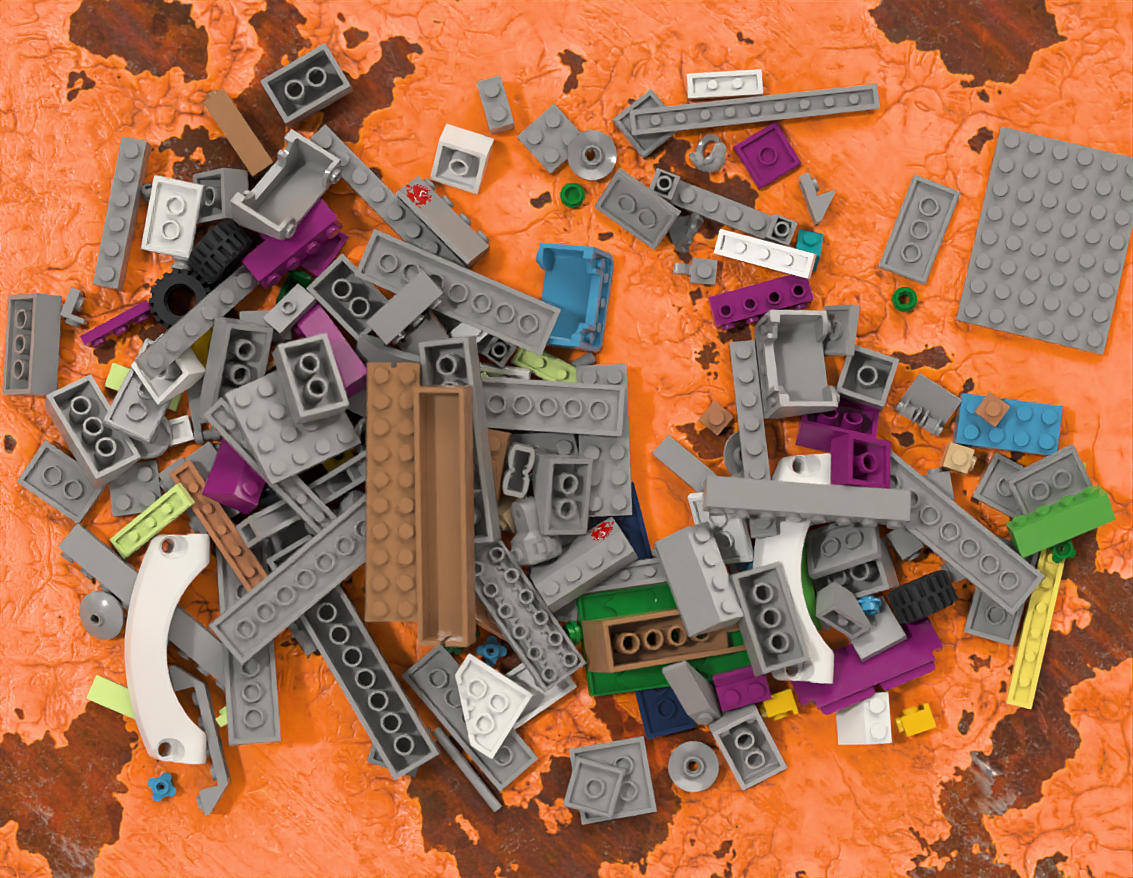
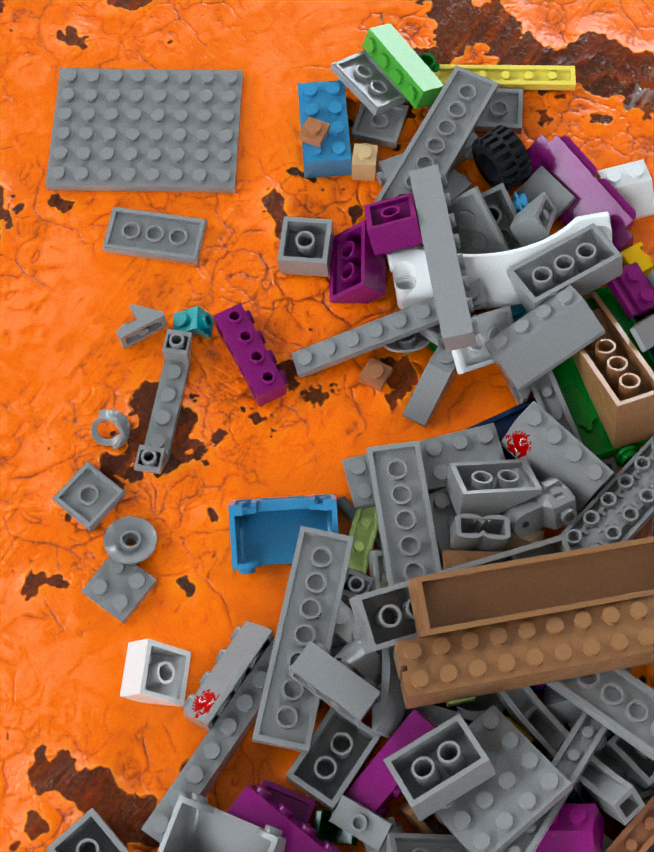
camera: 100 degrees left, 20 degrees down
light grey brick [476,75,515,135] -> none
green plate [560,183,585,208] -> none
light grey tile [594,168,681,251] -> none
light grey plate [629,84,880,136] -> none
dark grey piece [669,213,704,253] -> none
light grey plate [673,258,718,286] -> none
white plate [686,69,763,100] -> none
white plate [714,229,817,279] -> none
magenta tile [733,121,802,190] -> none
light grey windscreen [754,310,840,419] -> none
light grey tile [822,304,860,357] -> none
green plate [892,287,917,312] -> none
light grey hinge [894,373,962,436] -> none
yellow brick [894,702,936,737] -> none

